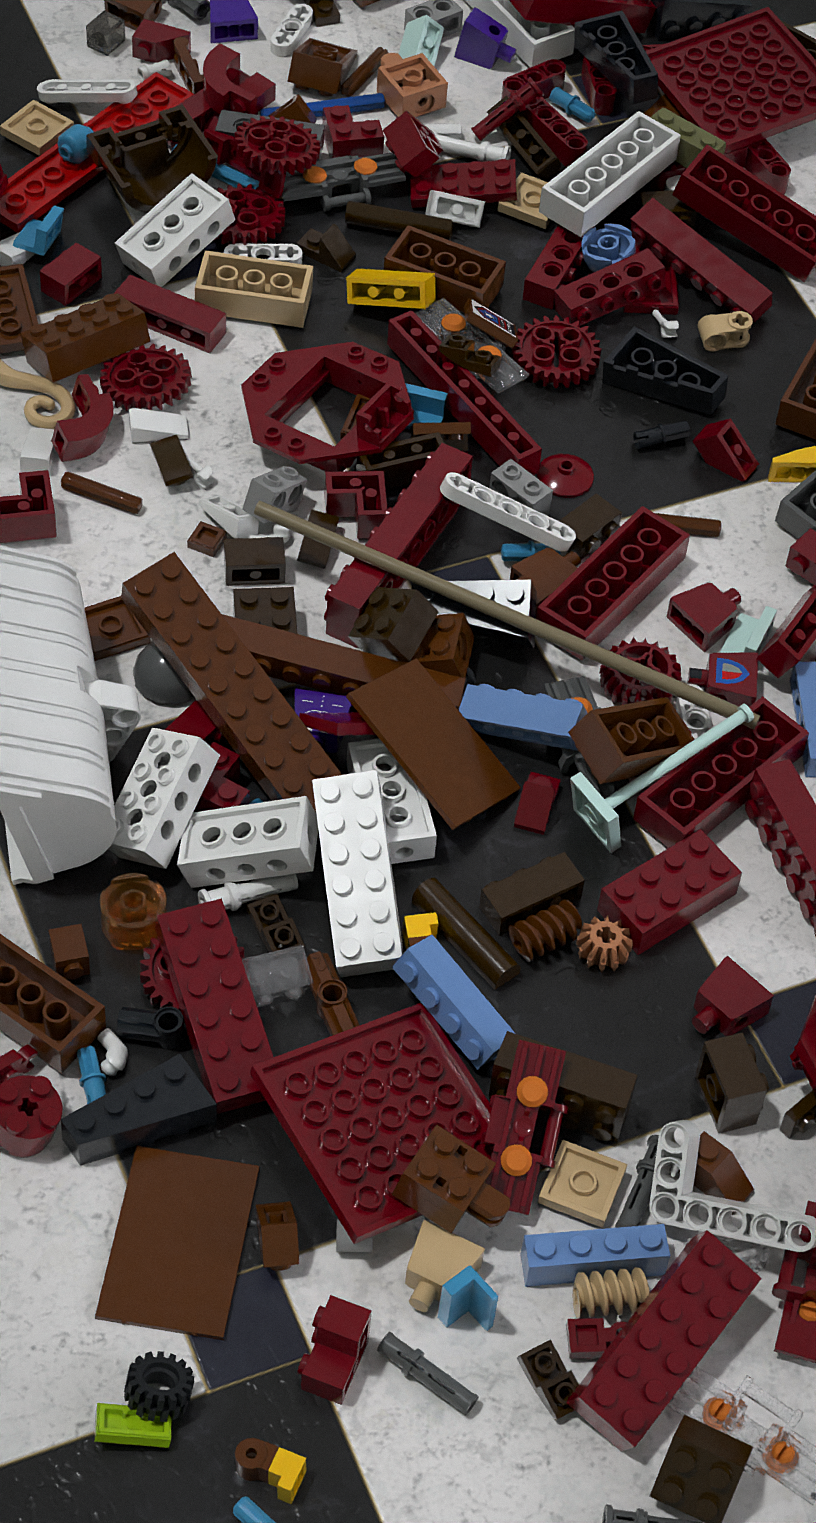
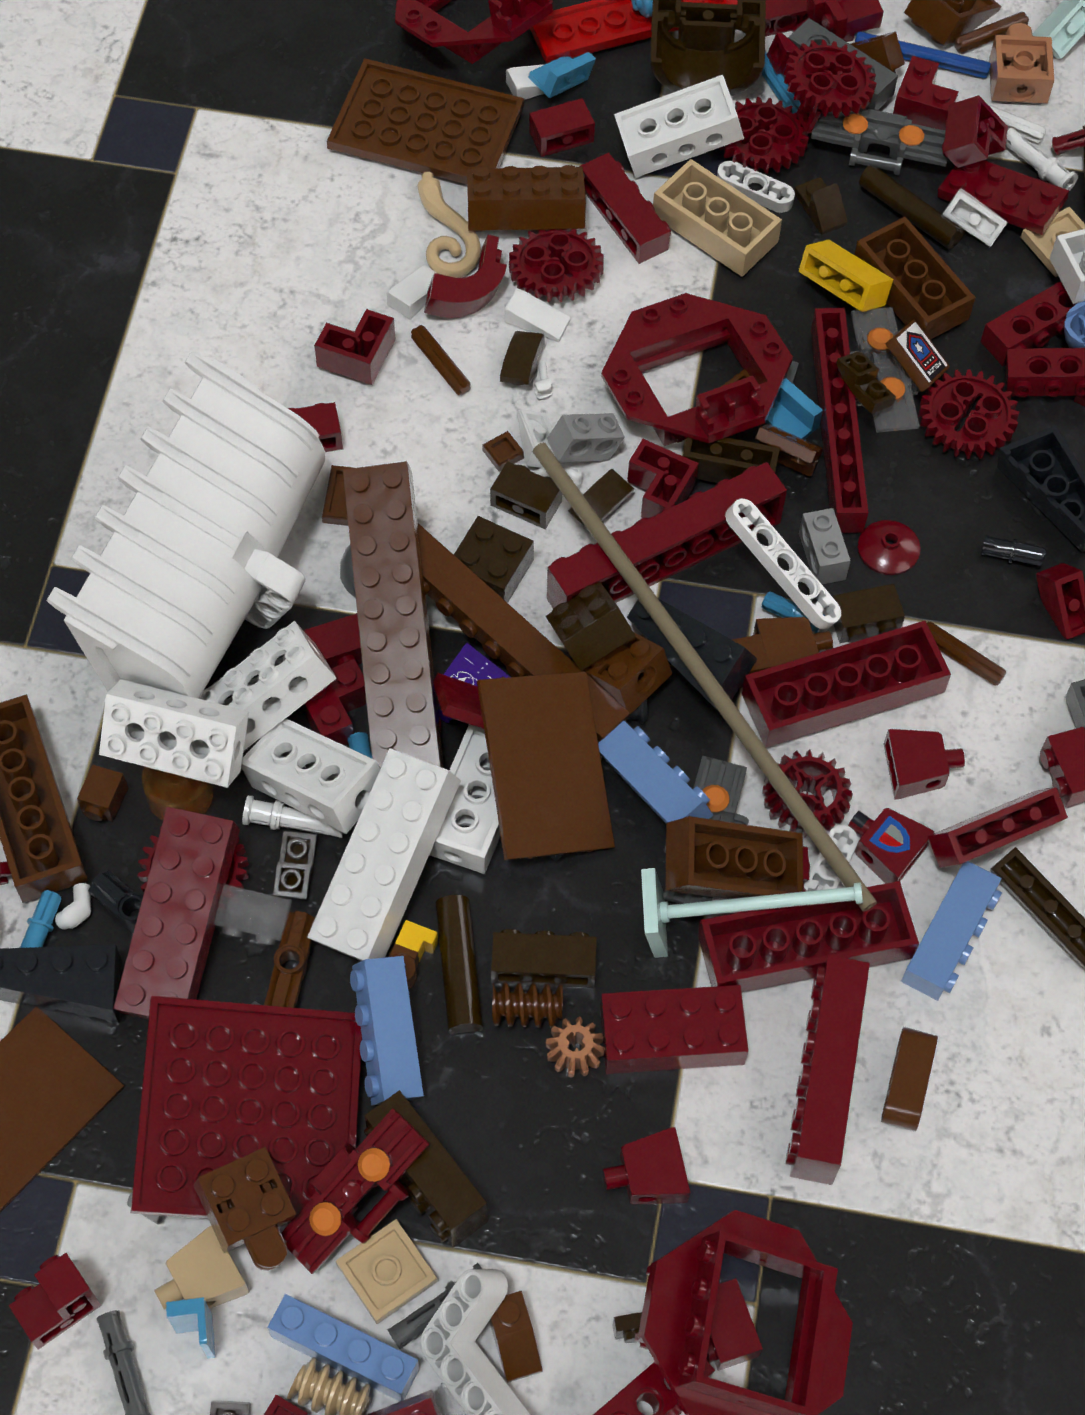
camera: 35 degrees right, 10 degrees up
reddish brown slope [255,1201,299,1271] -> none
dark red slope [514,771,561,835] -> none
dark brown brick [695,1033,769,1134] -> none
light aqua panel [720,606,777,655] -> none
none -> white brick [99,679,249,788]

